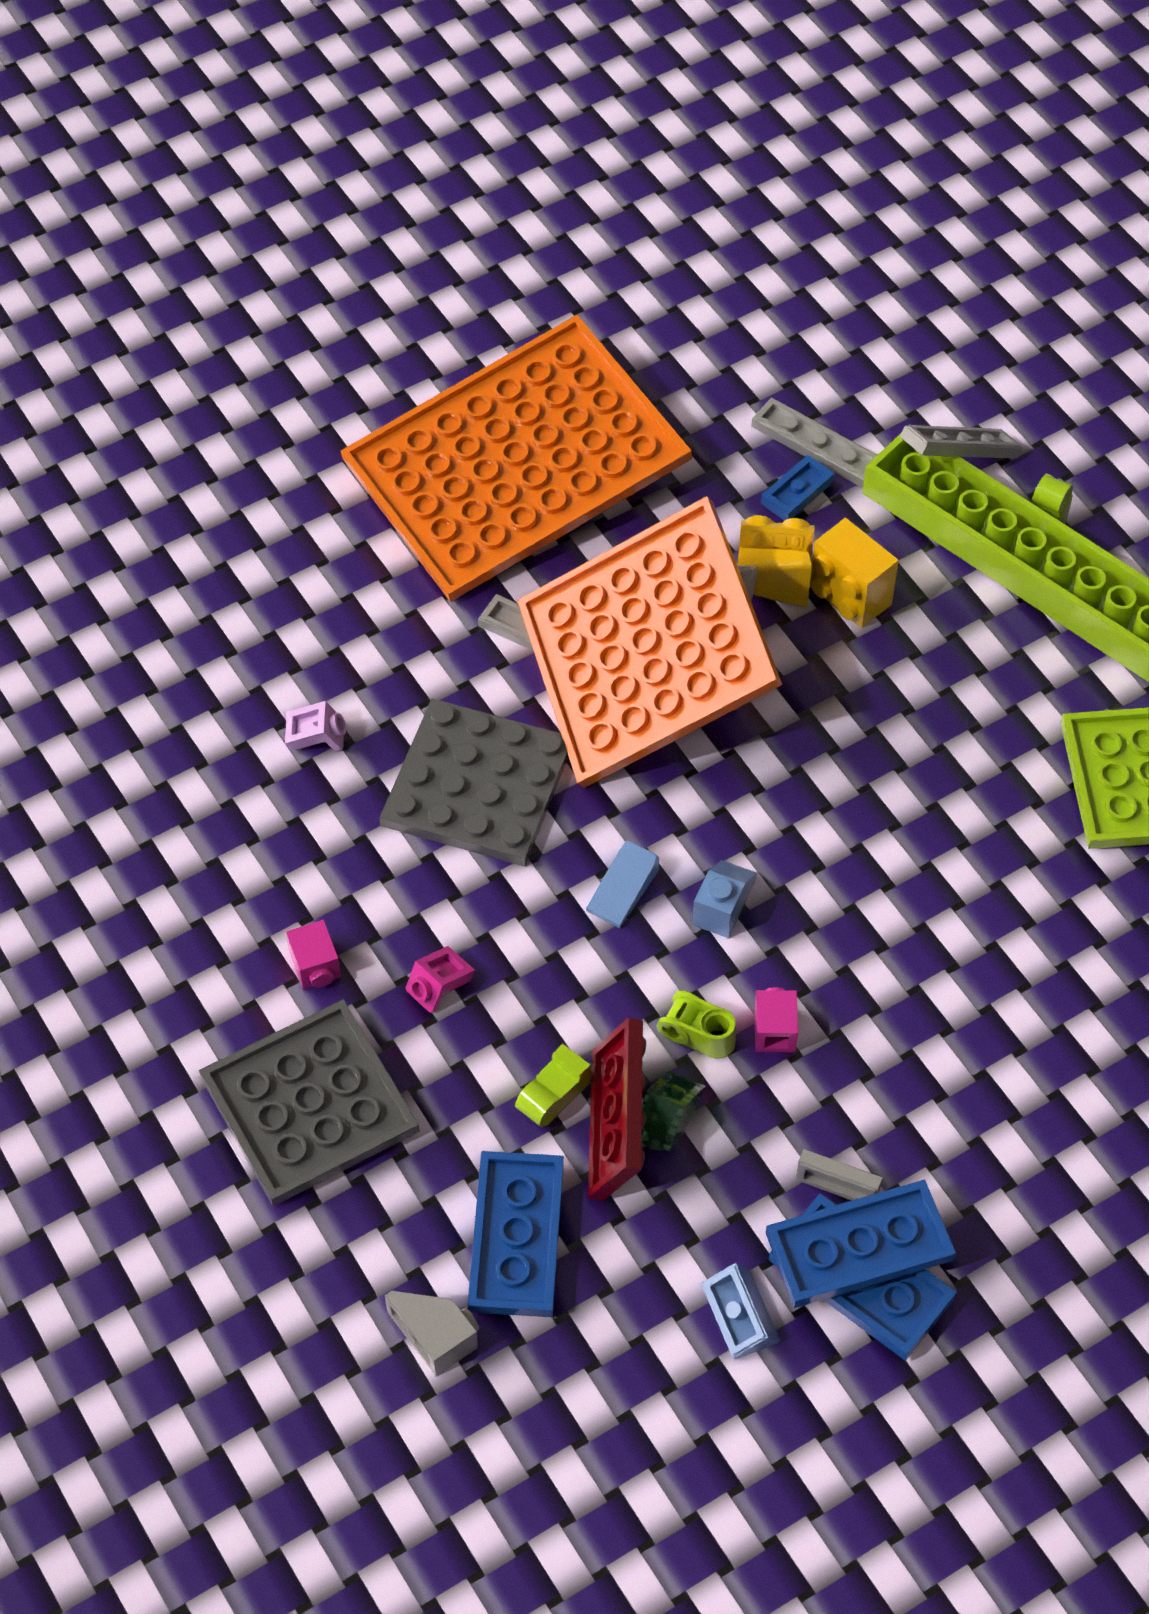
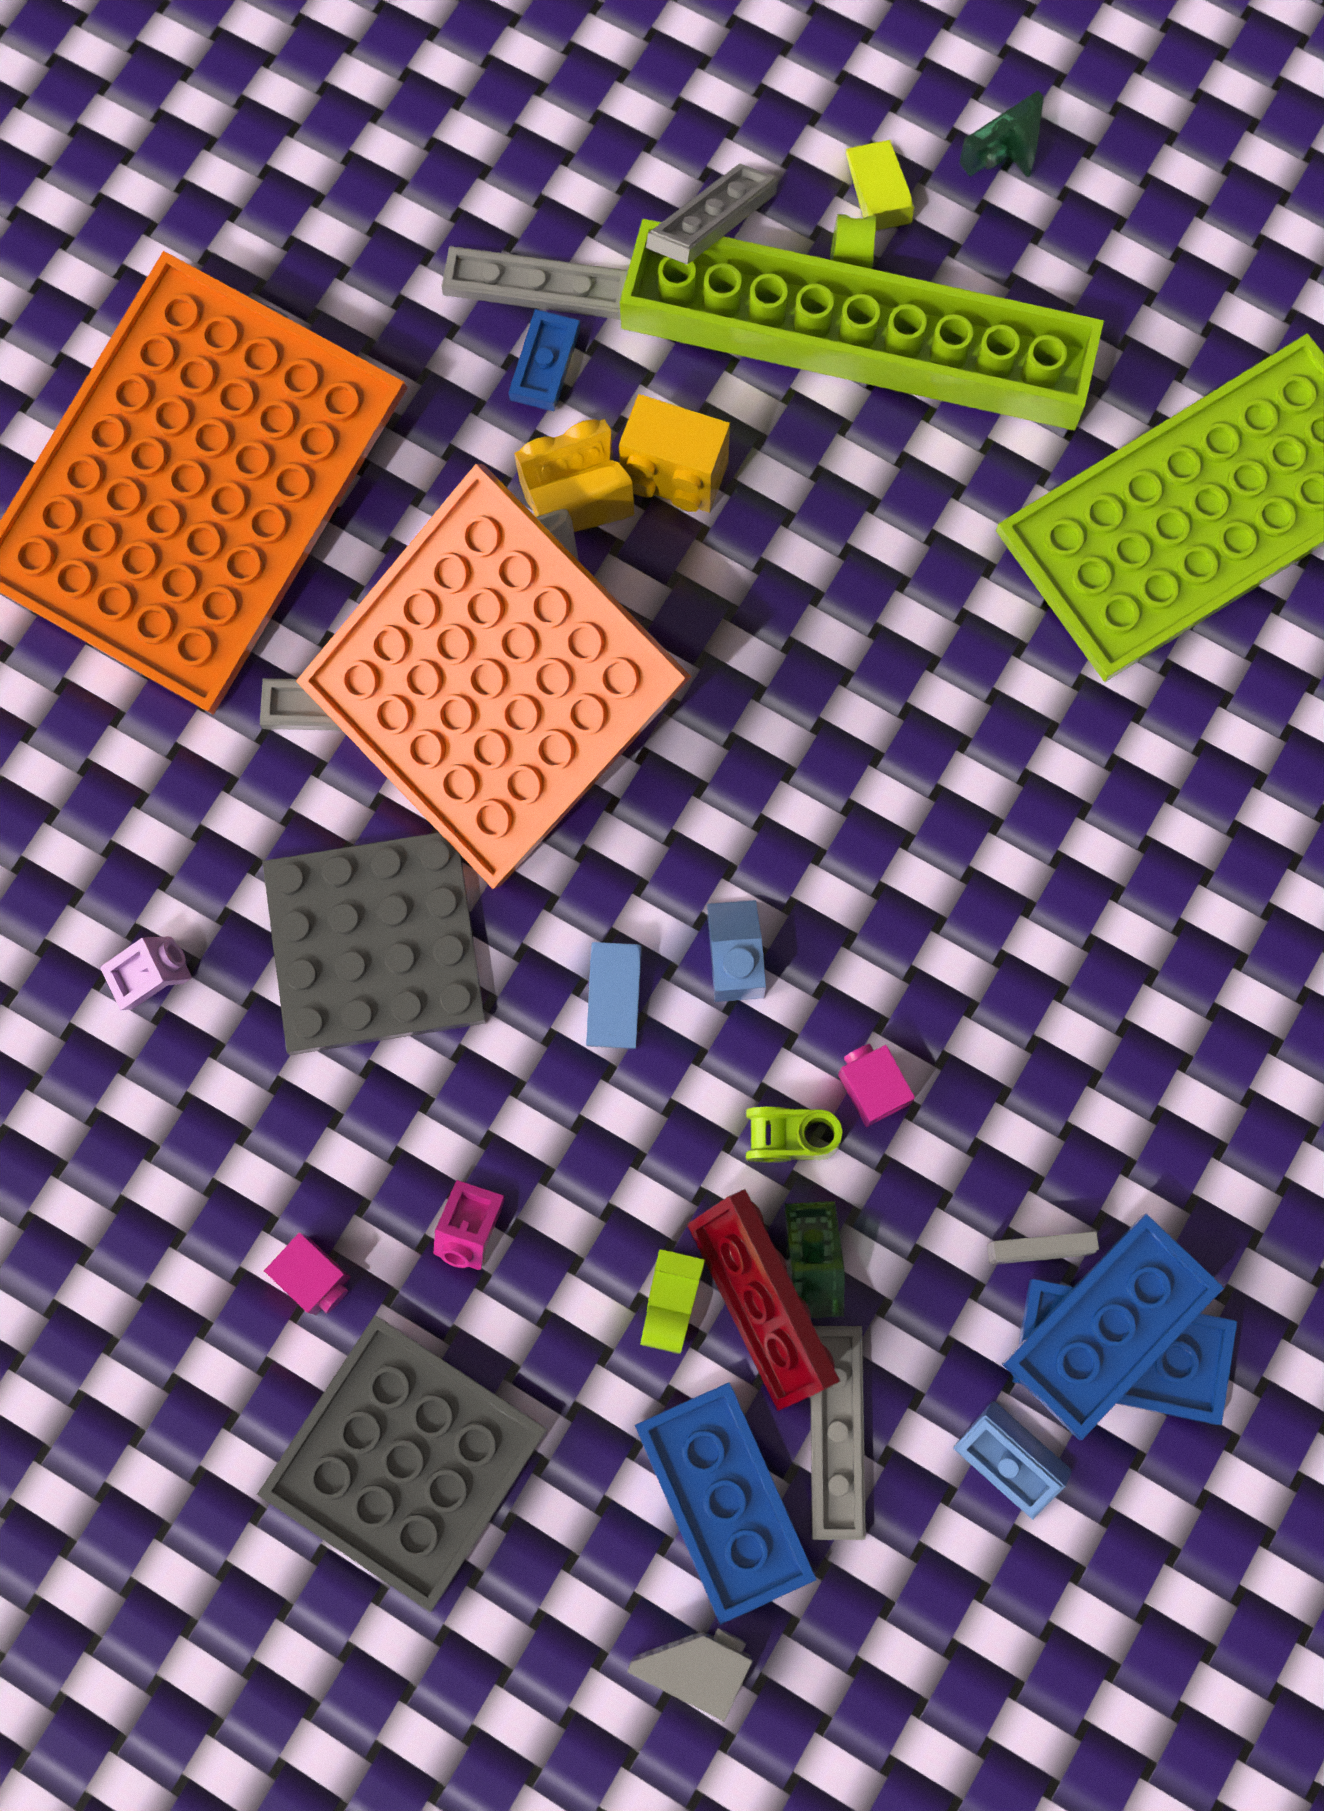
camera: 25 degrees left, 20 degrees up
none -> light grey tile [810,1326,866,1540]
none -> neon yellow slope [845,140,914,231]

